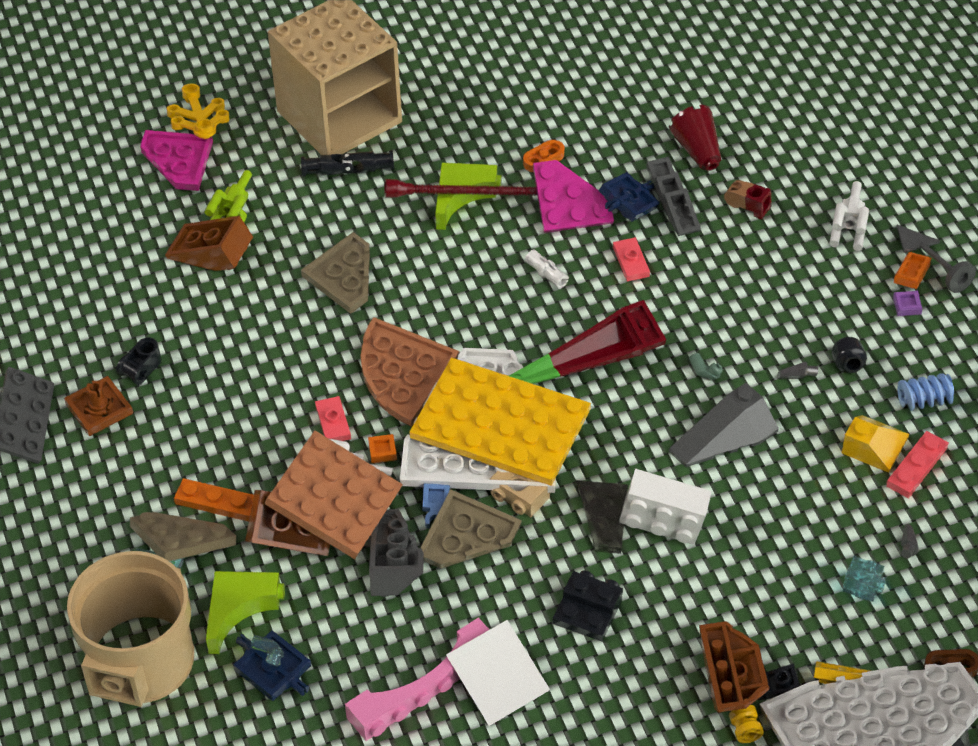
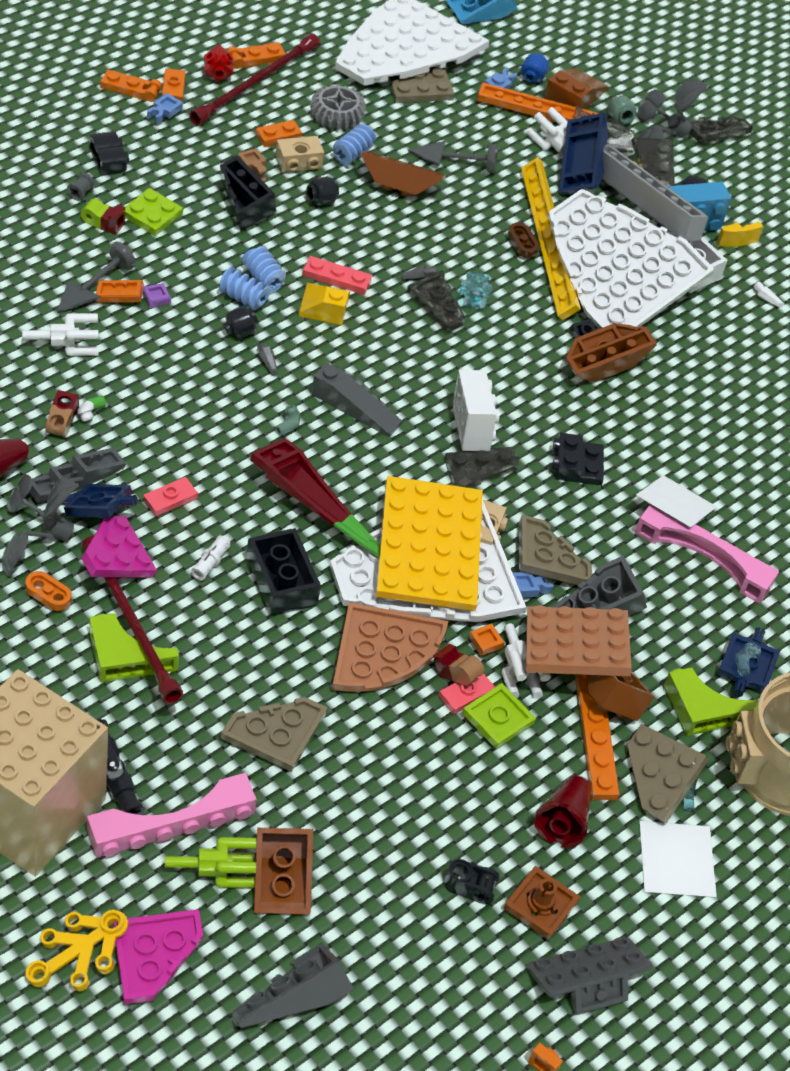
camera: 120 degrees left, 0 degrees up
none -> dark grey plant [2,474,79,578]
none -> white arm [77,395,106,422]
none -> bright pink arch [87,773,257,858]
none -> light blue piece [219,266,271,310]
none -> dark grey wedge [231,943,354,1028]
none -> black brick [246,528,321,615]
none -> clear smoke wing [407,270,466,333]
none -> leg [433,644,485,685]
none -> lime plate [462,683,536,749]
none -> dark red cone [534,776,592,848]
none -> white sticker [640,821,717,897]

